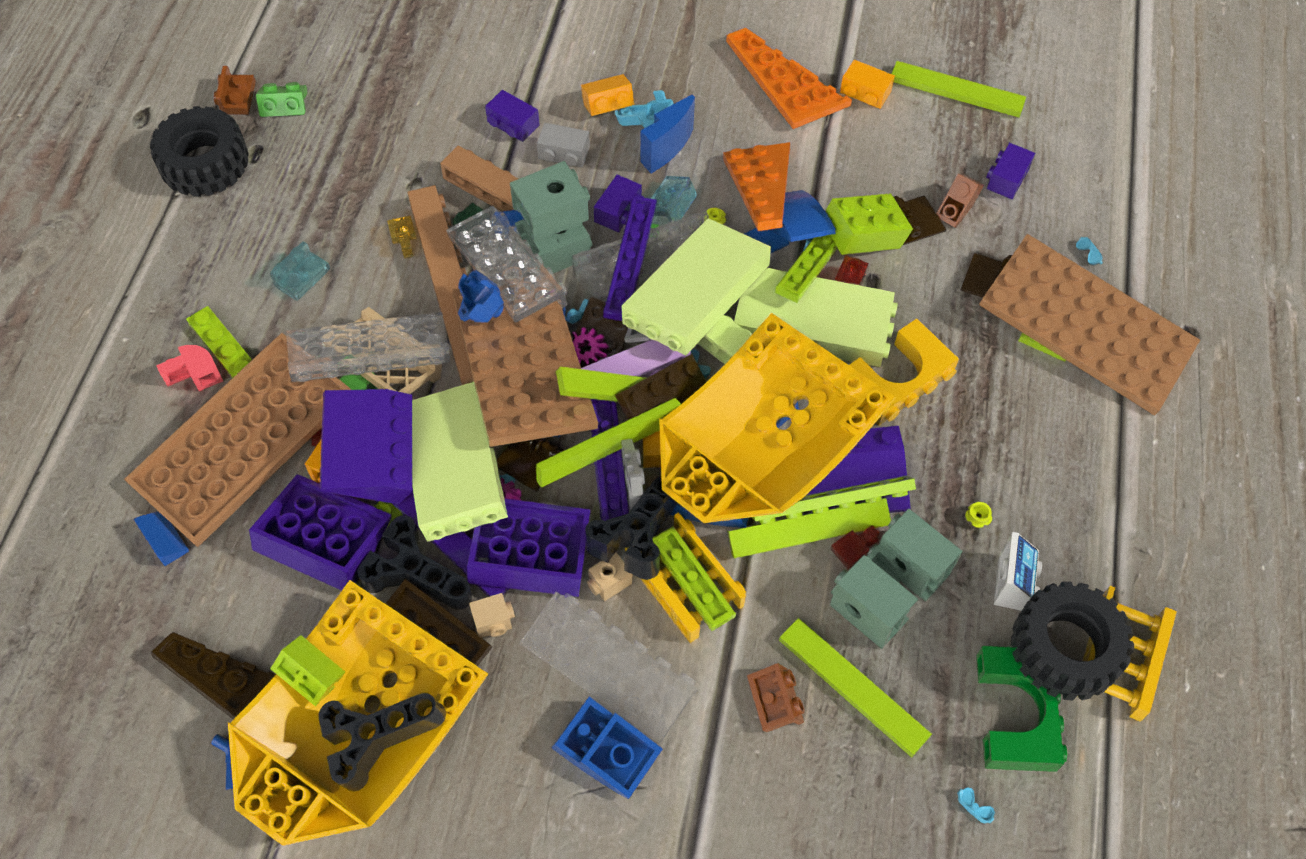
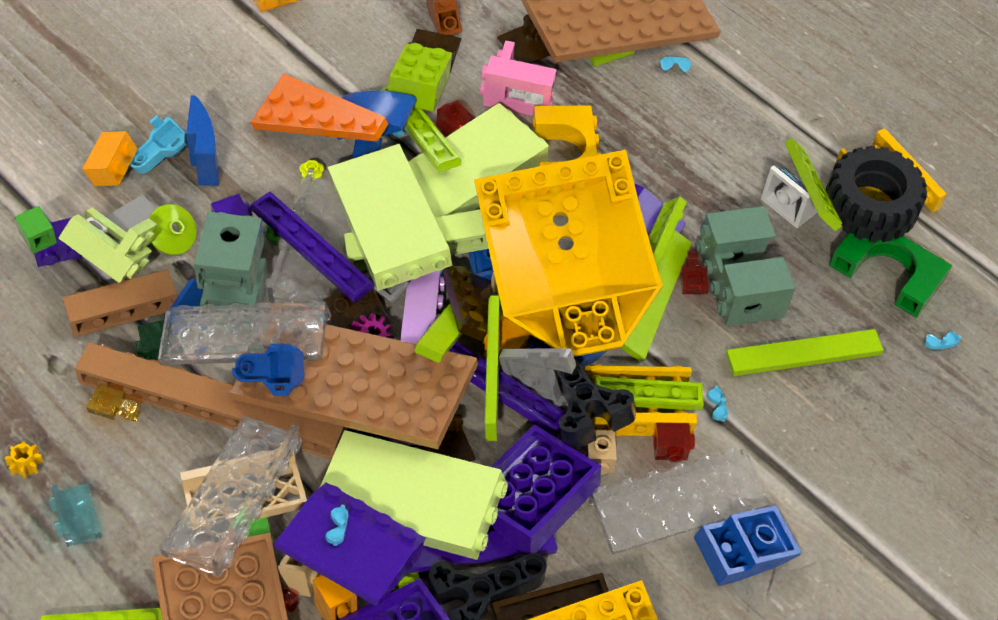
camera: 60 degrees left, 5 degrees down
tan brick [469,593,515,638] -> none
clear light blue bracket [651,176,697,226] -> none
orange wing [726,28,852,129] -> none
dark orange bracket [747,663,805,732] -> none
neon yellow plate [965,502,992,528] -> none
none -> yellow gear [5,441,43,479]
none -> bright green brick [15,206,57,254]
none -> yellowish green brick [59,207,157,283]
none -> lime dish [149,204,197,255]
none -> medium azure piece [325,505,349,546]
none -> bright pink brick [480,40,557,116]
none -> clear red brick [652,422,695,462]
none -> medium azure piece [659,57,692,73]
none -> medium azure piece [707,385,728,422]
none -> lime tile [785,138,842,231]

